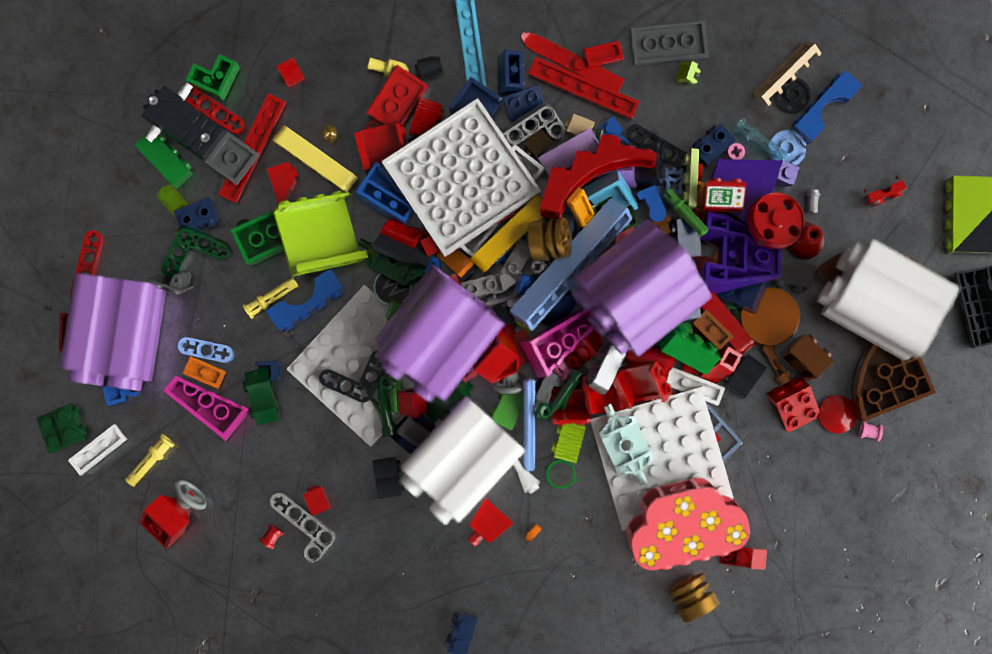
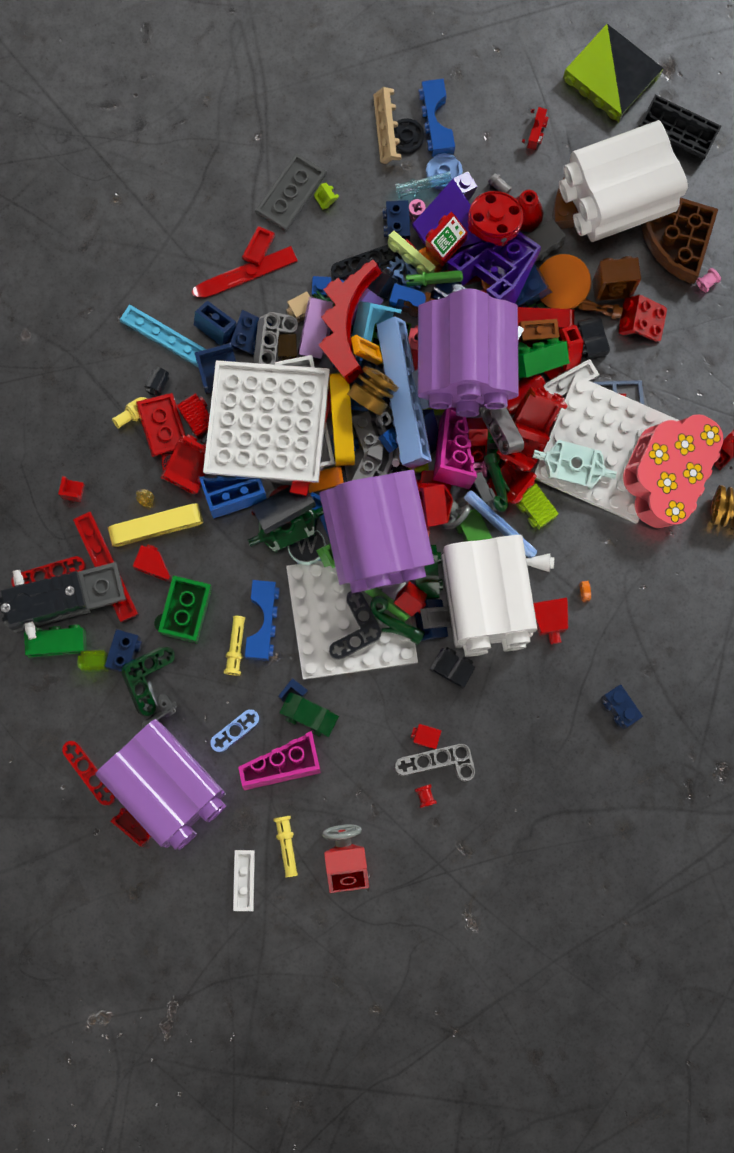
camera: 55 degrees left, 5 degrees down
dark green plate [36,404,87,454] -> none
blue plate [102,386,139,406] -> none
orange plate [182,356,227,389] -> none
green brick [185,54,240,101] -> none
lime panel [273,191,368,277] -> none
red tile [380,218,424,248] -> none
red plate [528,57,640,120] -> none
pearl dark grey piece [544,460,577,489] -> none
red dish [819,395,857,433] -> none

